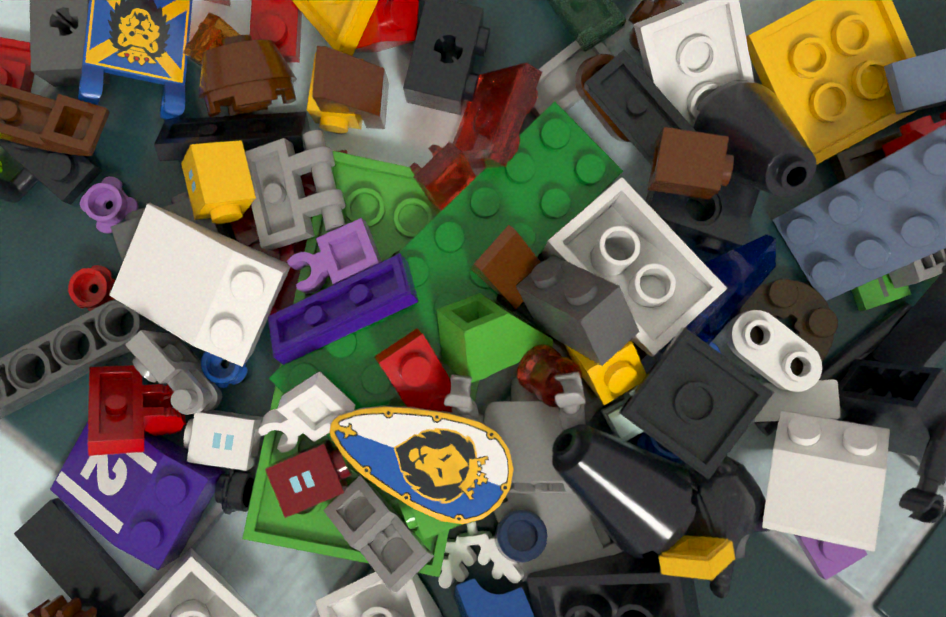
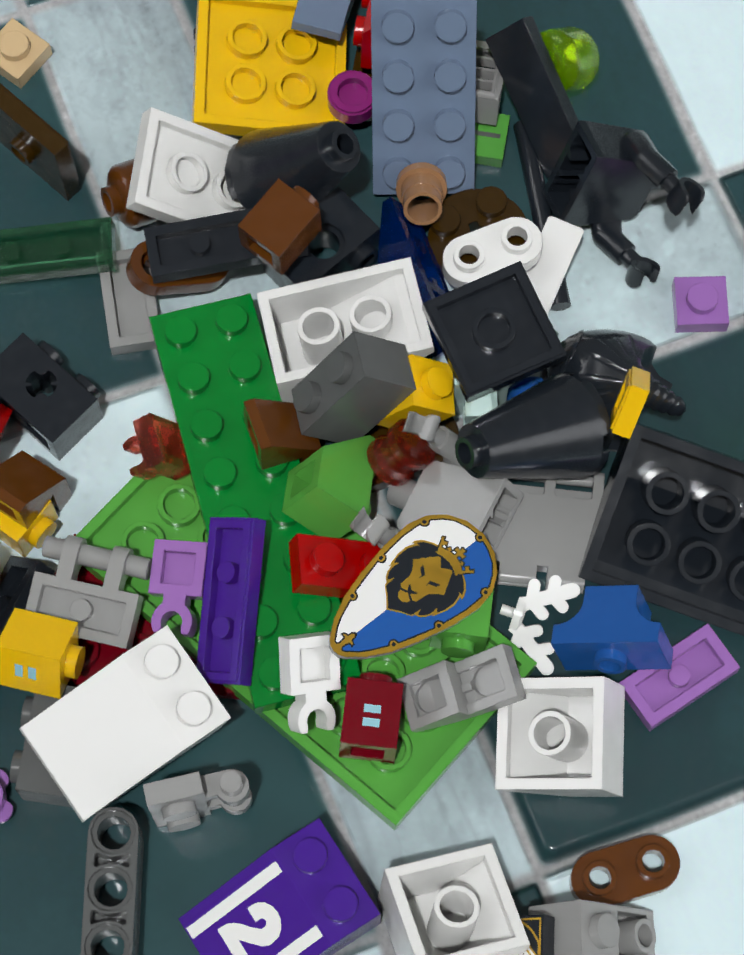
camera: 65 degrees left, 15 degrees down
red plate [68,265,115,311] -> none
red hinge [88,365,186,456] -> none
white brick [183,410,263,471] -> none
blue plate [201,351,248,388] -> none
black plate [215,468,256,515] -> none
clear red plate [446,62,542,169] -> none
dark blue tile [495,509,548,563] -> none
white slope [762,411,890,552] -> none
none -> magenta tile [327,70,372,124]
none -> medium nougat piece [396,162,447,225]

